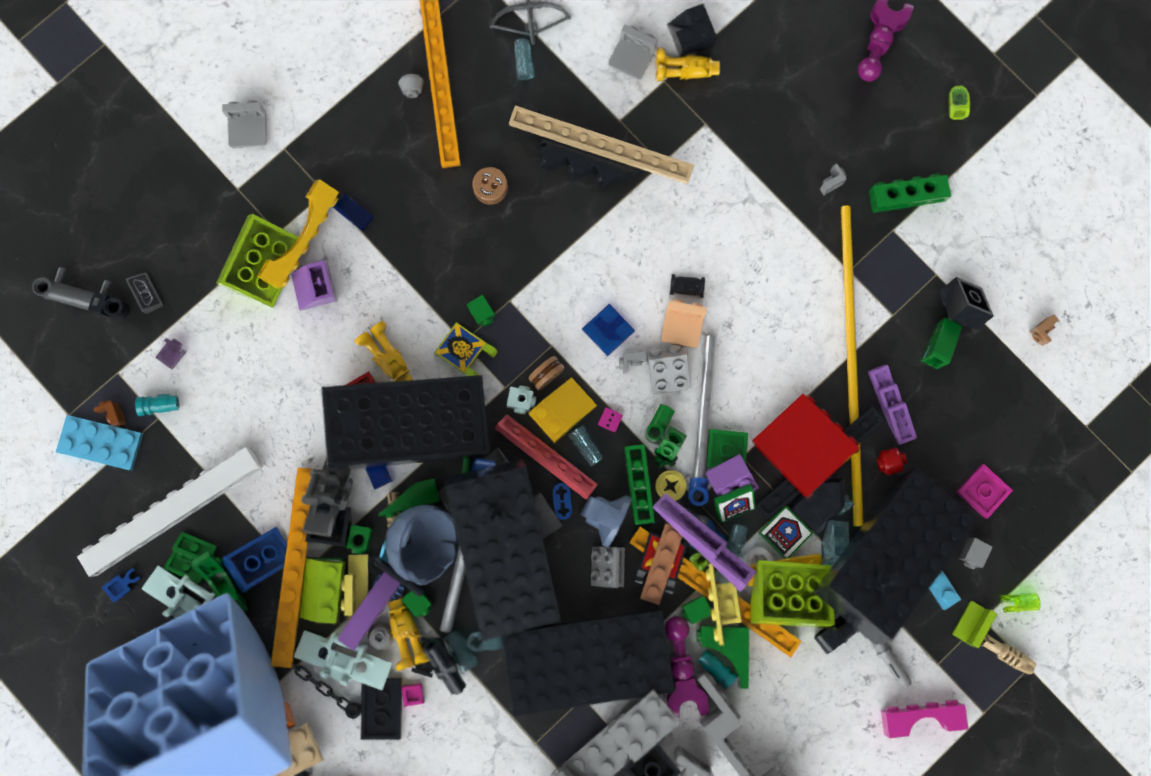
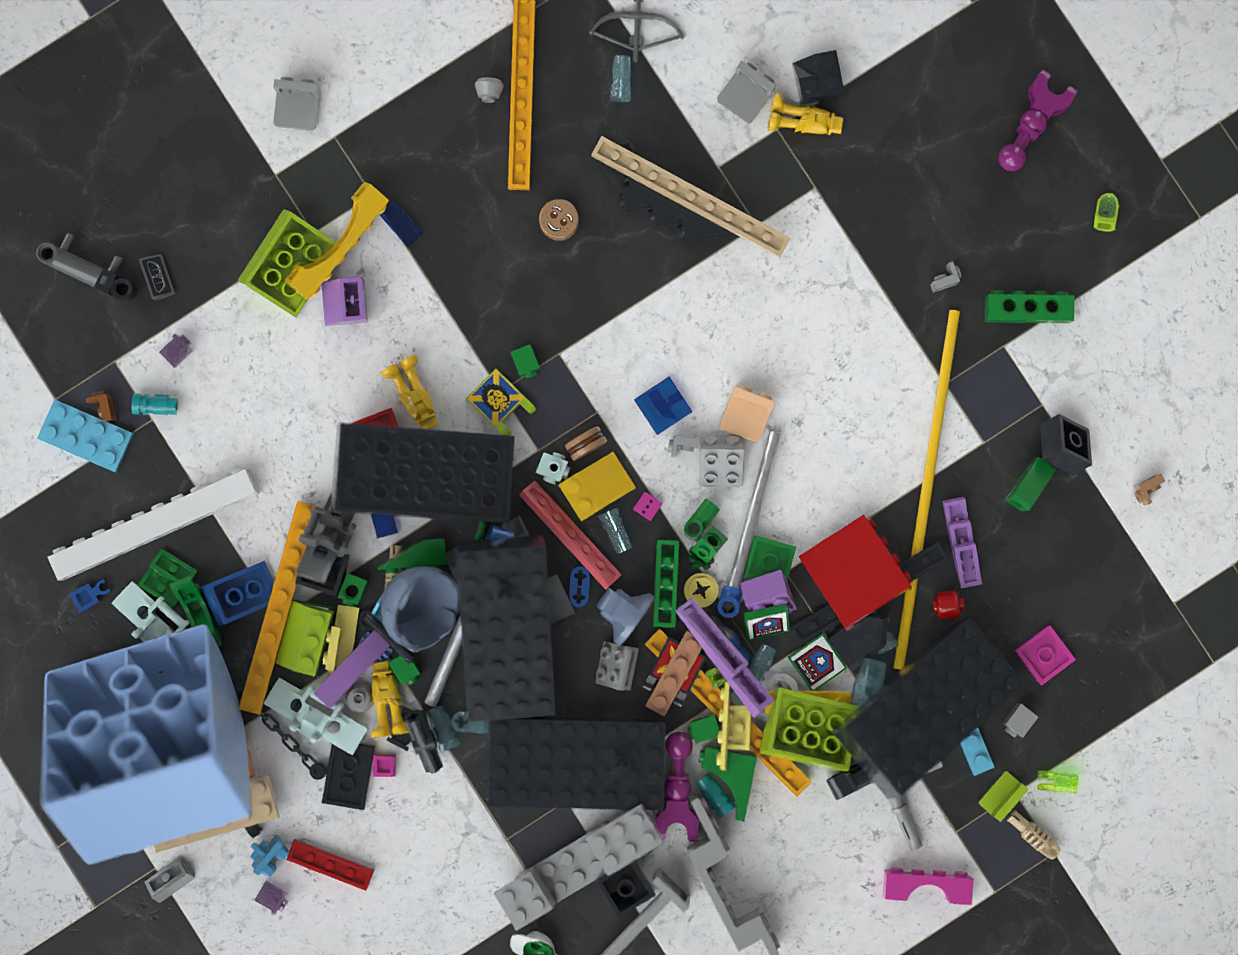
camera: 15 degrees right, 5 degrees up
black piece [670,274,705,298] -> none

